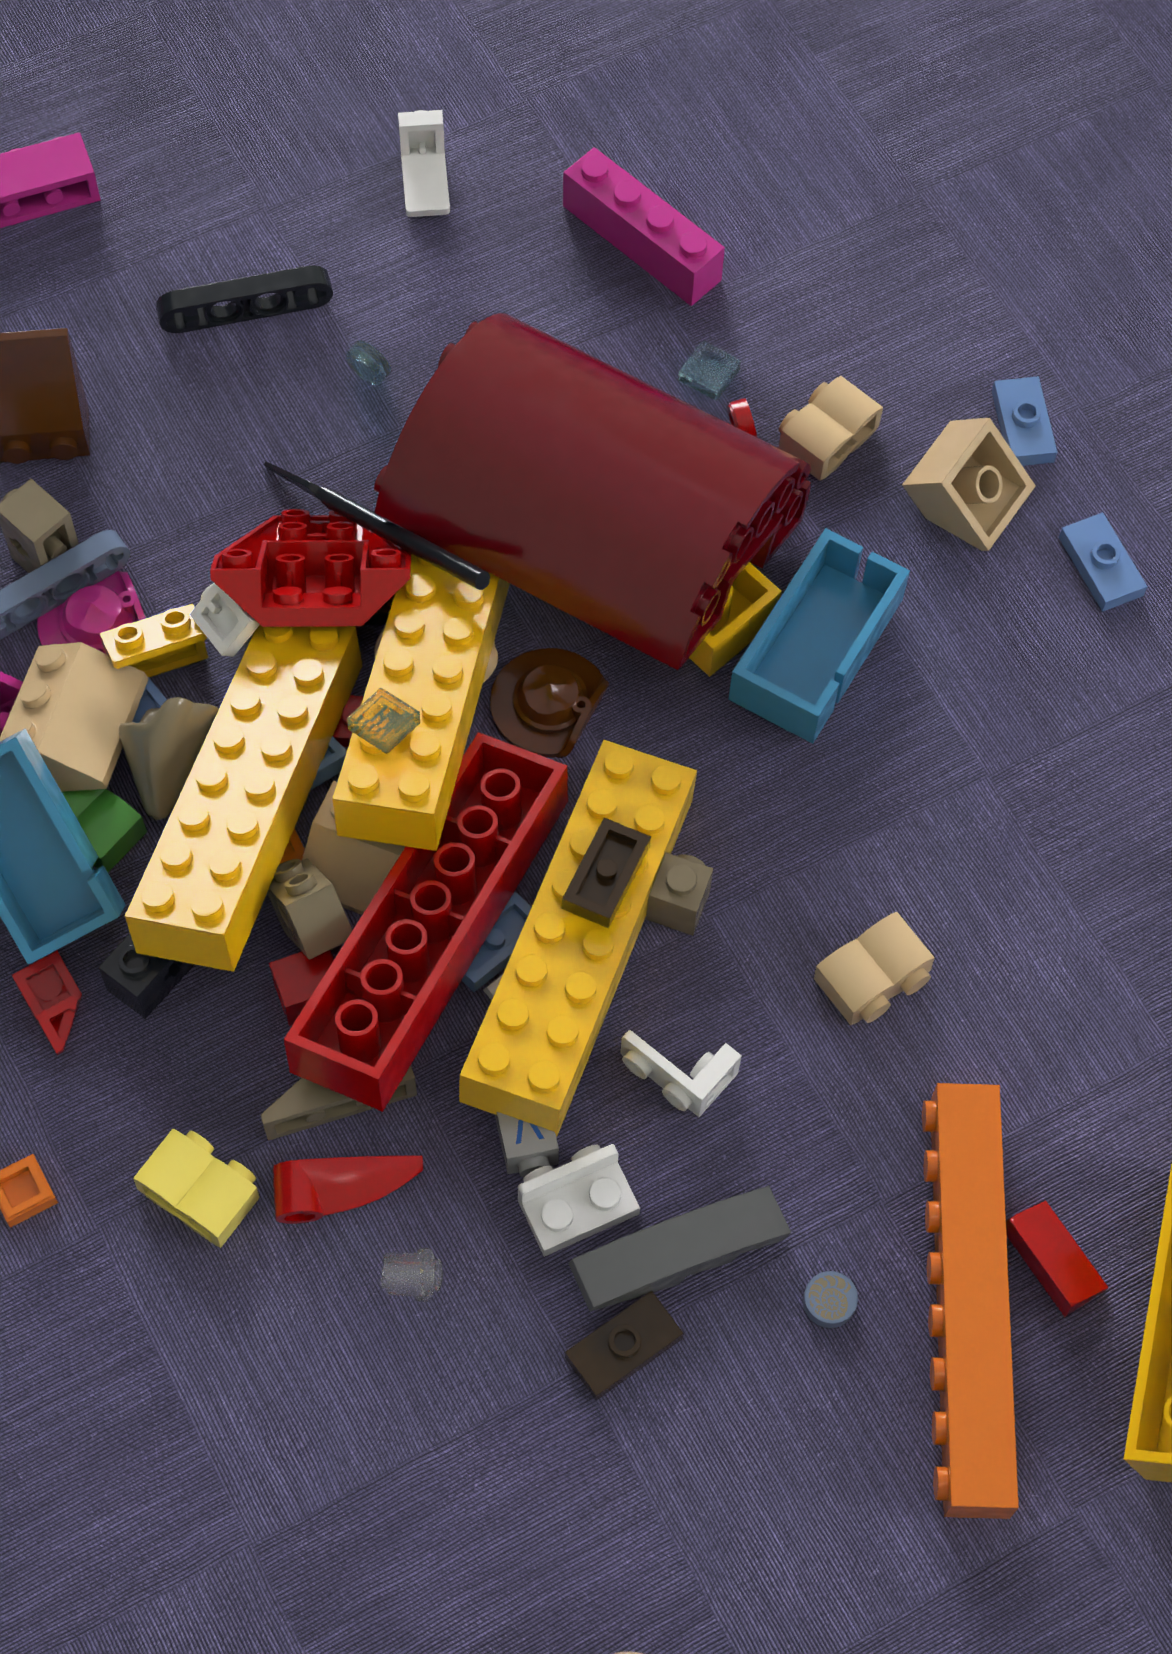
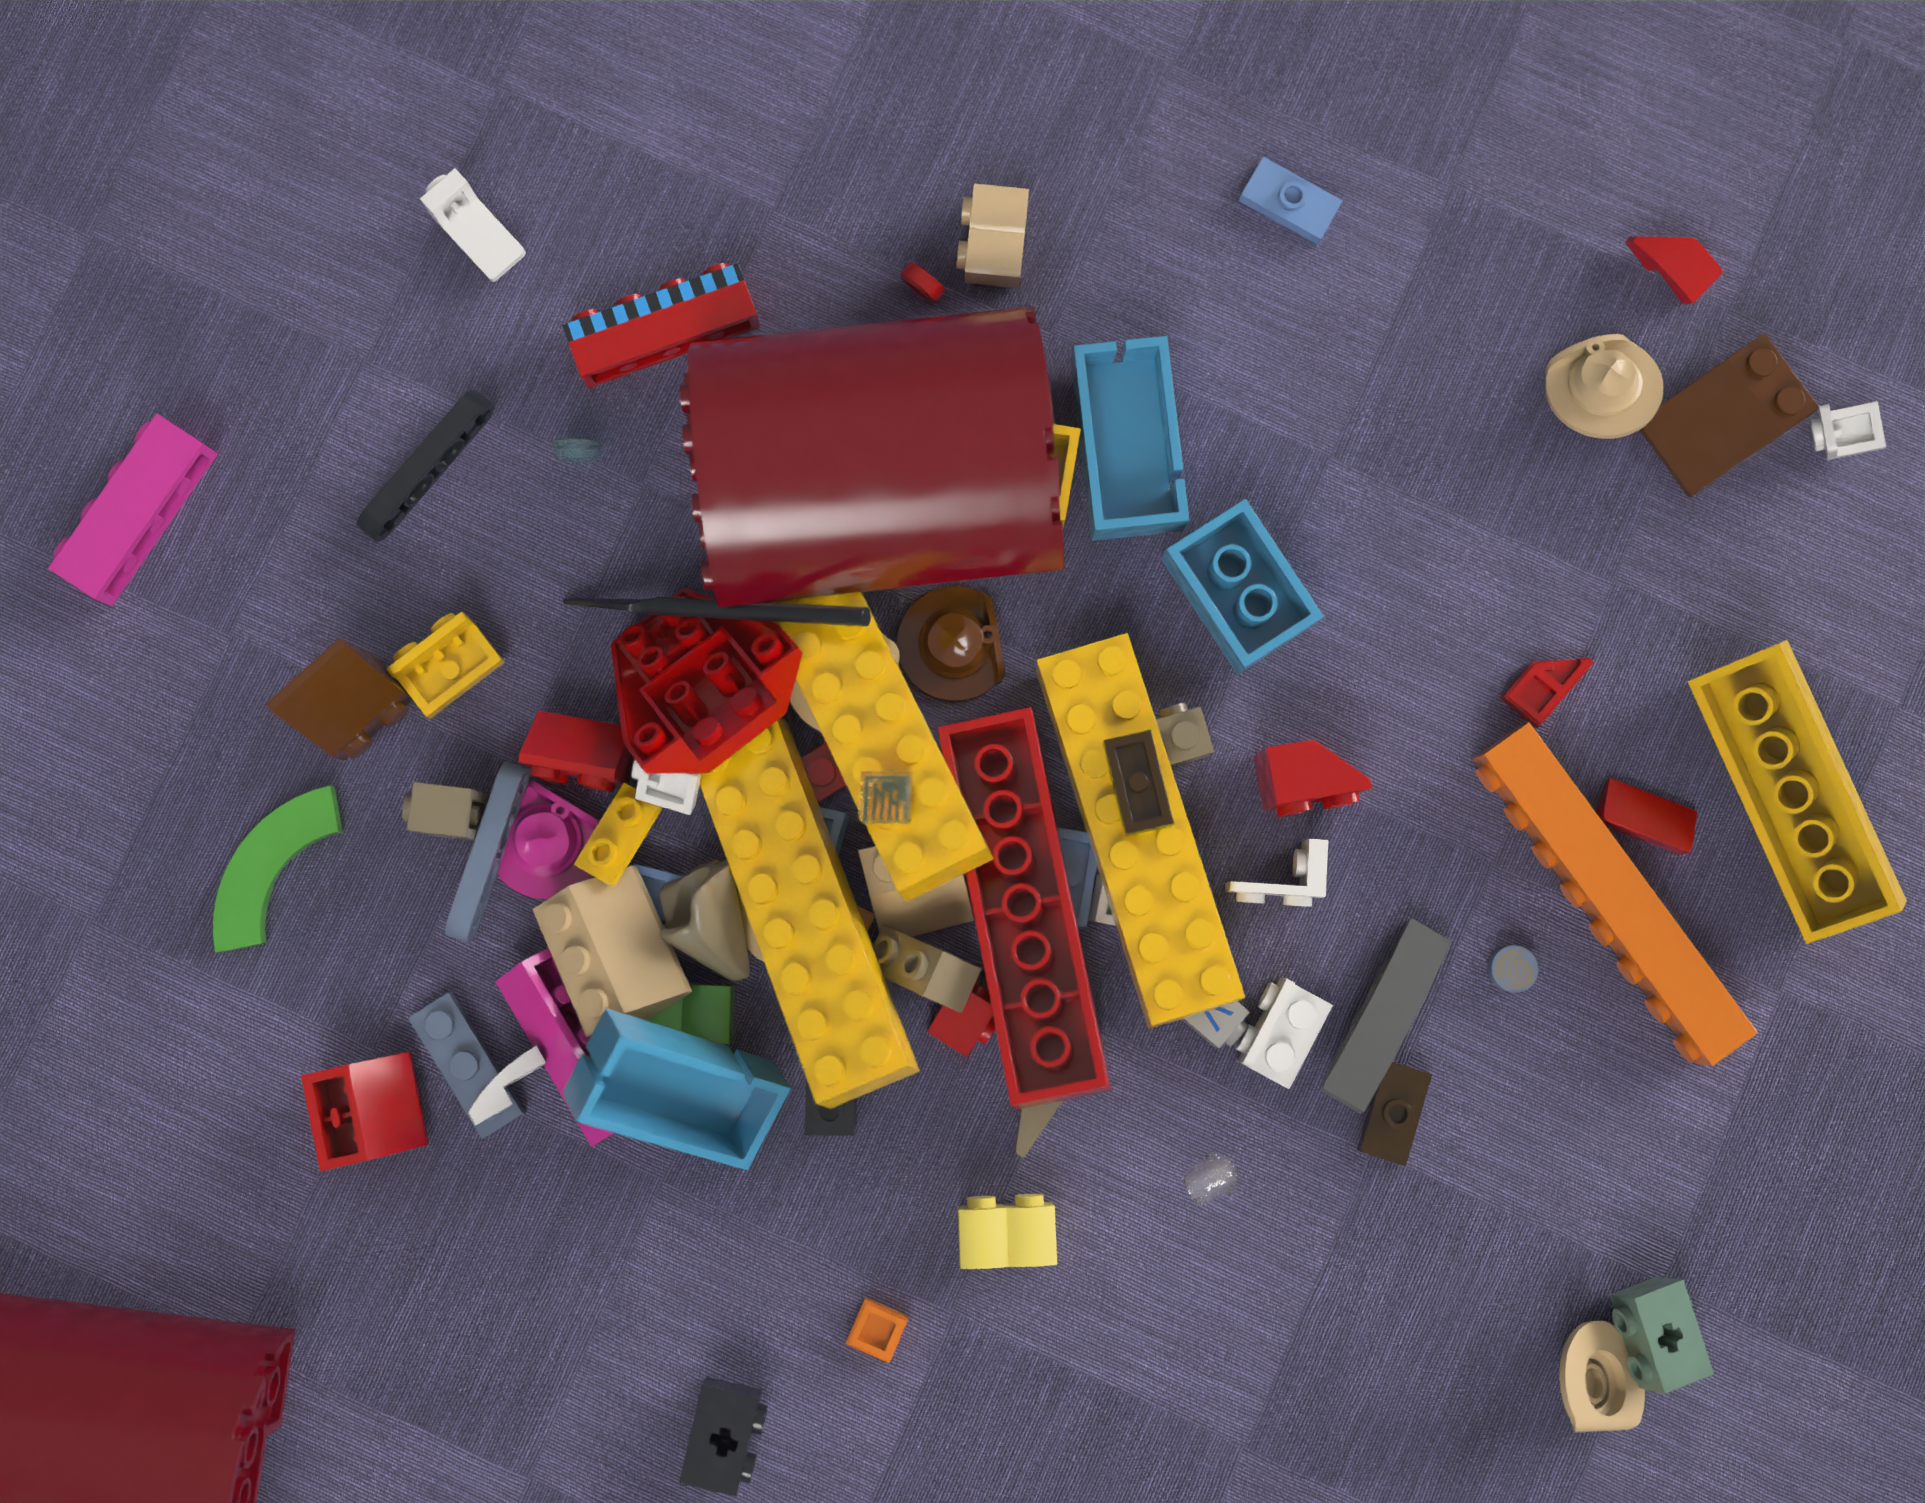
camera: 40 degrees left, 20 degrees up
red slope [12,951,82,1055] -> none
red piece [272,1155,423,1224] -> none
dark pink brick [563,147,725,306] -> none
clear light blue tile [678,340,741,401] -> none
tan brick [814,912,935,1025] -> none
tan slope [902,418,1036,551] -> none
medium blue plate [991,376,1058,466] -> none
none -> yellow bracket [386,612,505,719]
none -> red slope [518,711,633,793]
none -> red brick [562,263,761,389]
none -> dark azure brick [1161,499,1324,675]
none -> red slope [1253,740,1372,817]
none -> red tile [1500,658,1594,728]

